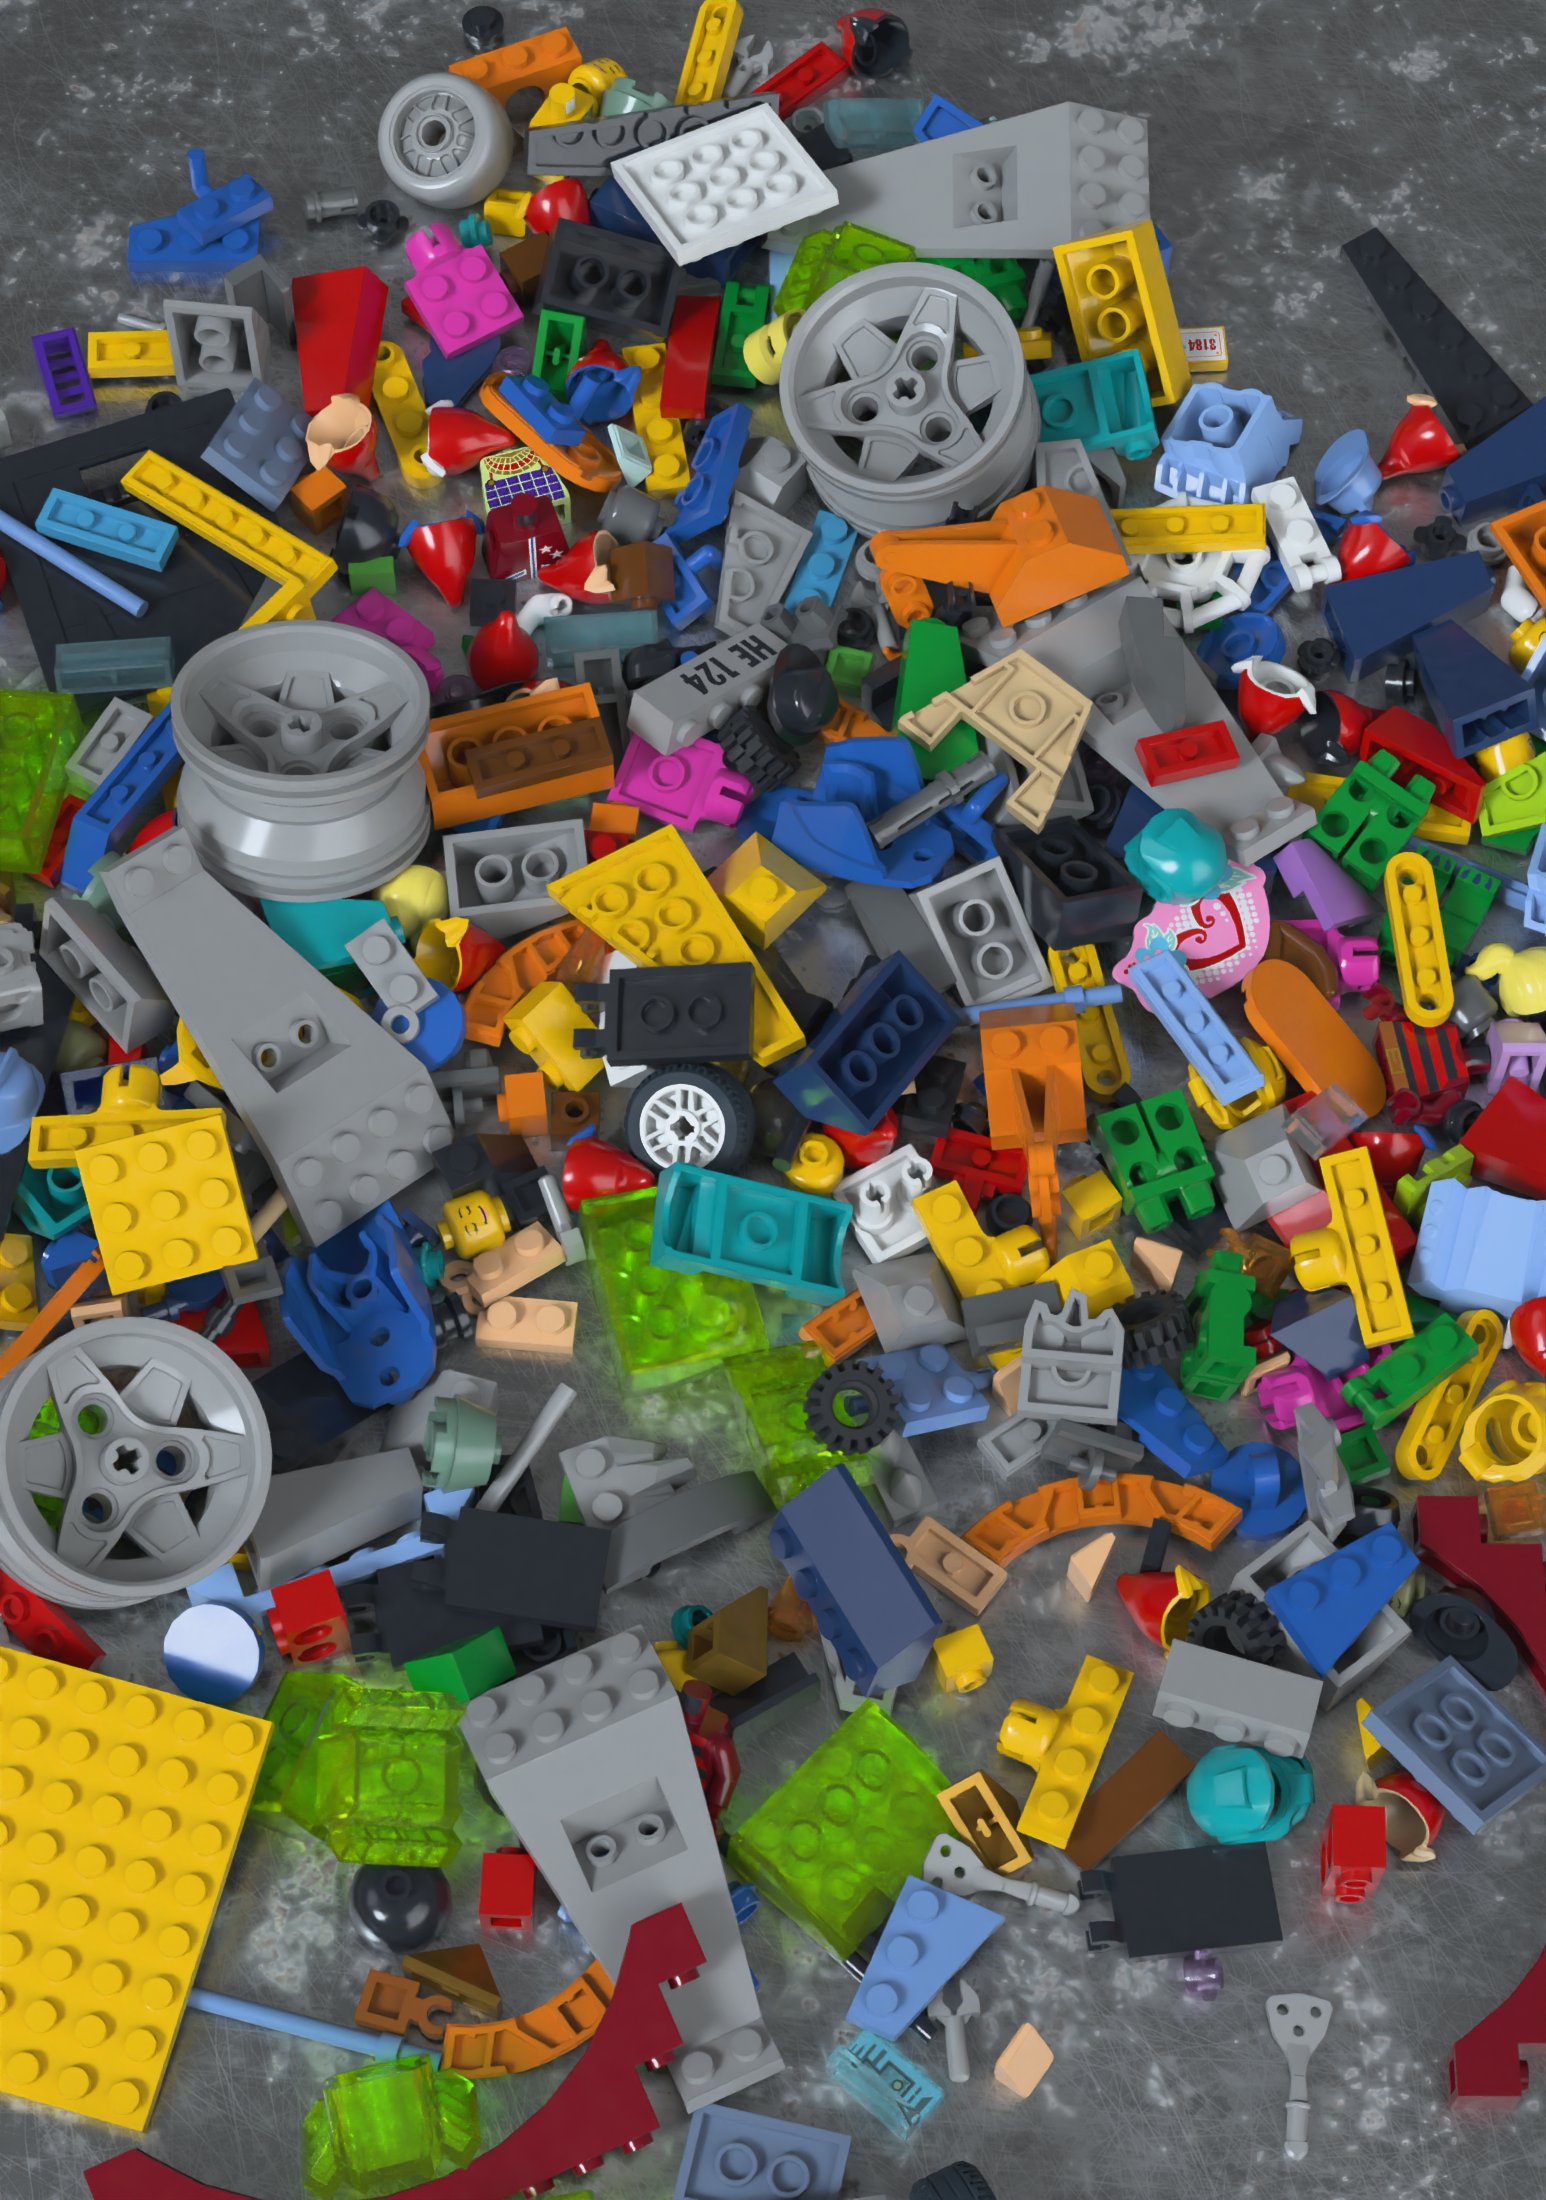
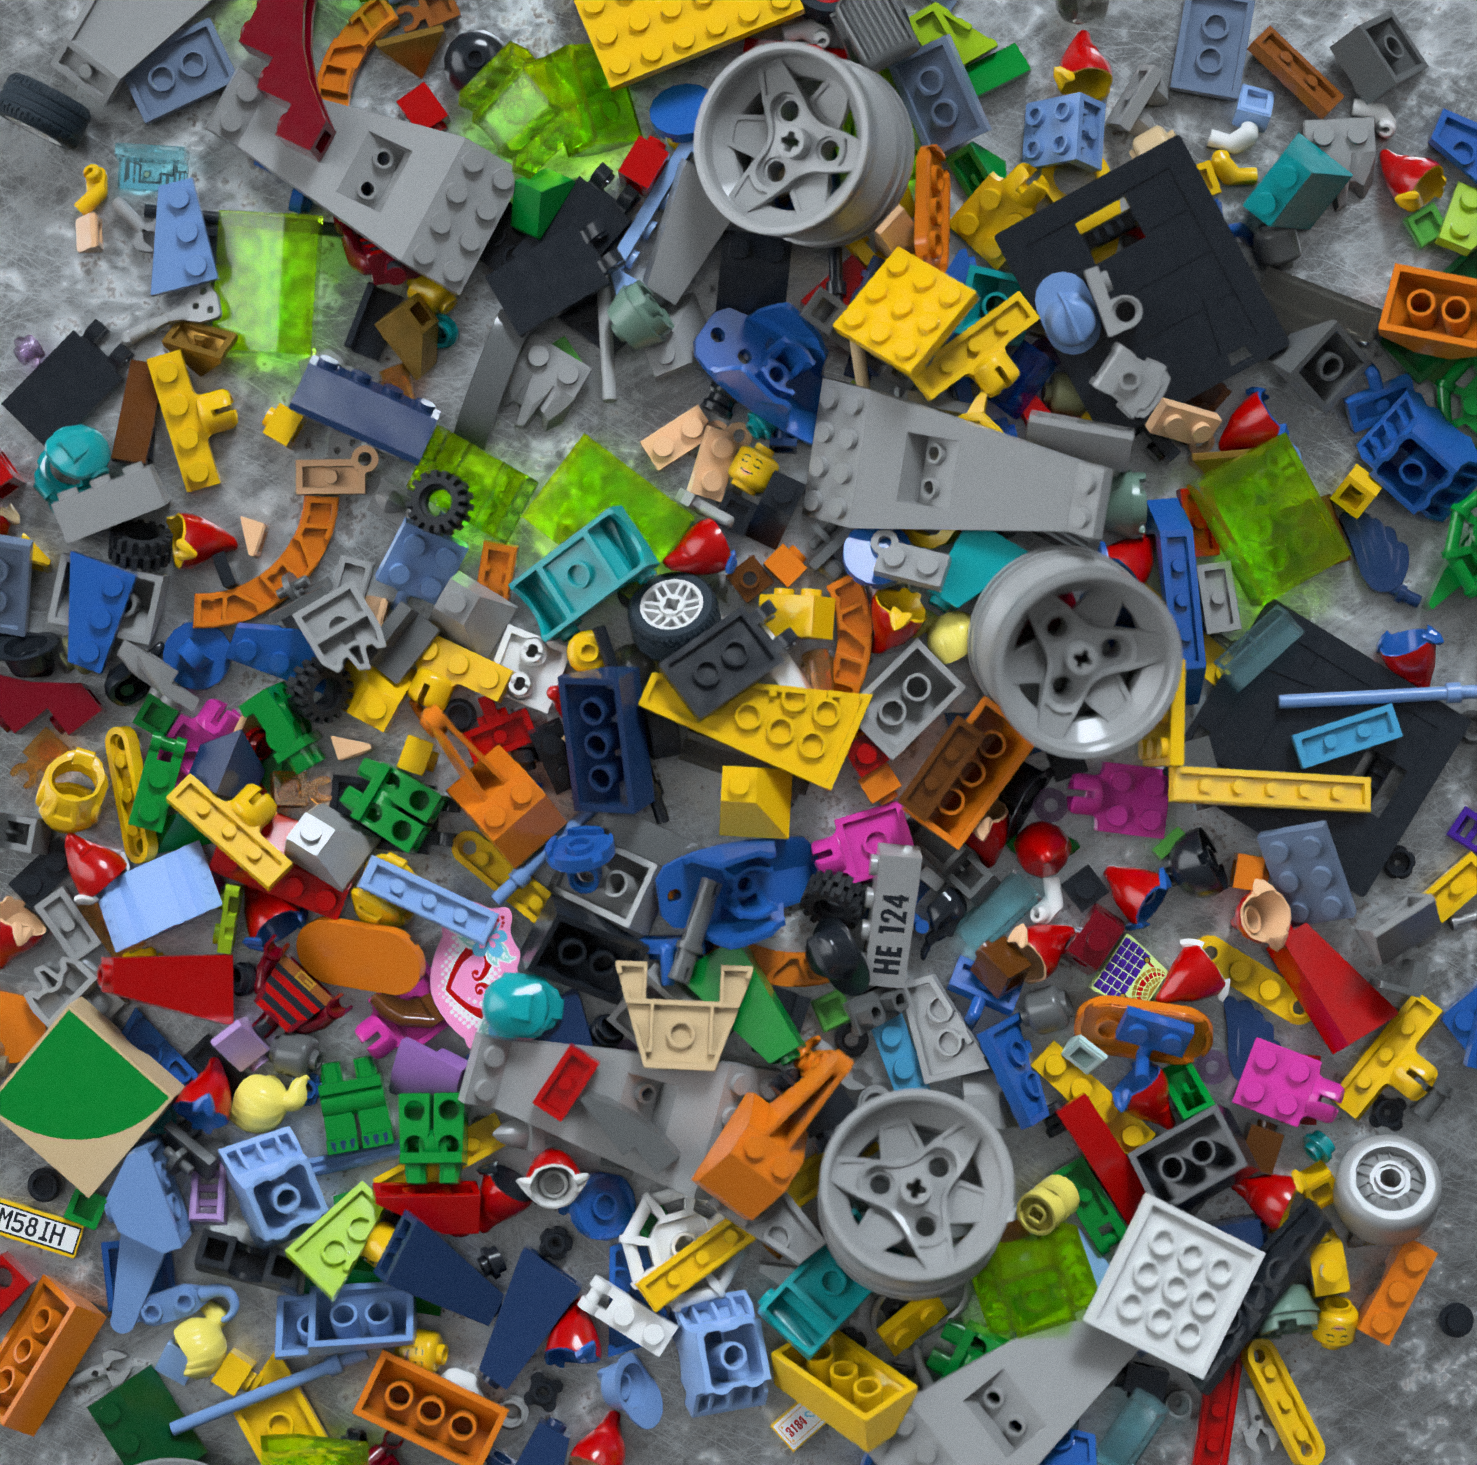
camera: 145 degrees right, 25 degrees up
clear tile [1281,1082,1369,1161] -> none
yellow plate [1384,852,1454,1027] -> none
none -> yellow arm [74,164,108,215]
none -> blue tile [545,825,615,894]
none -> yellow plate [1331,994,1445,1121]

